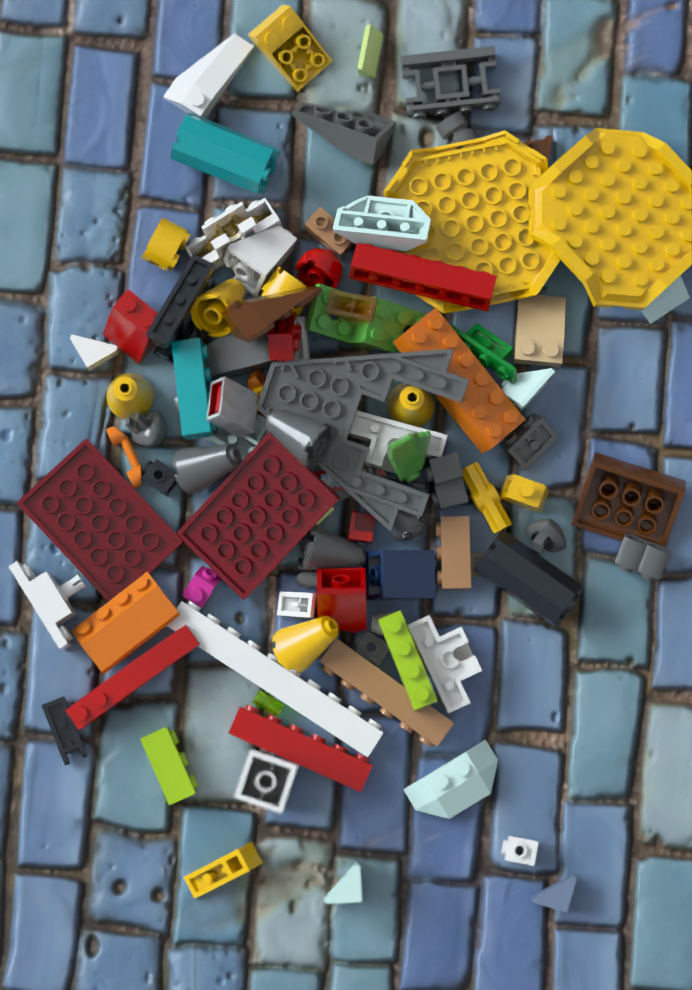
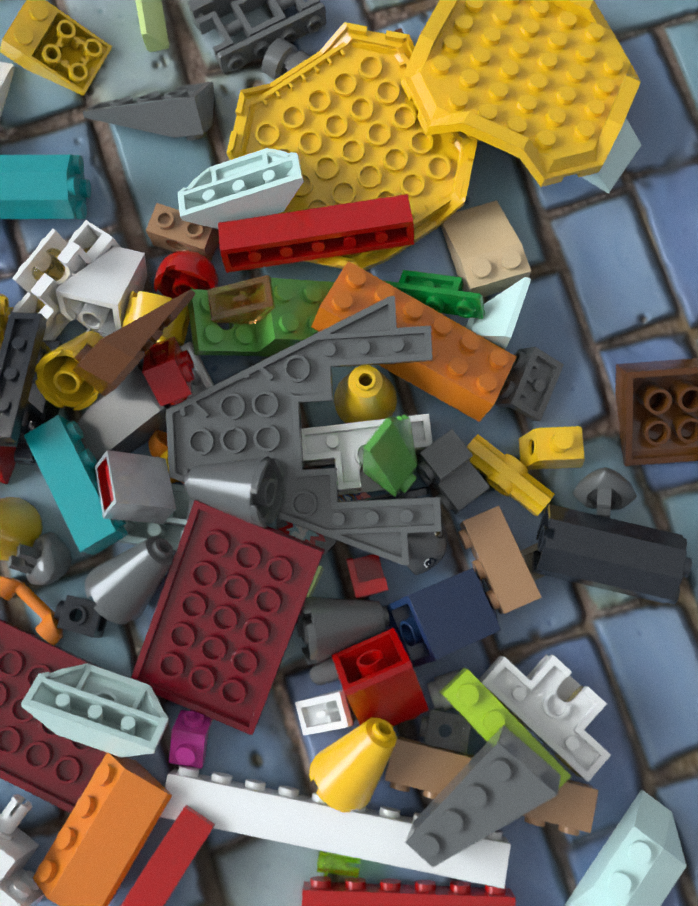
camera: 20 degrees left, 5 degrees down
none -> light aqua wedge [21,663,168,757]
none -> dark grey wedge [405,725,561,868]

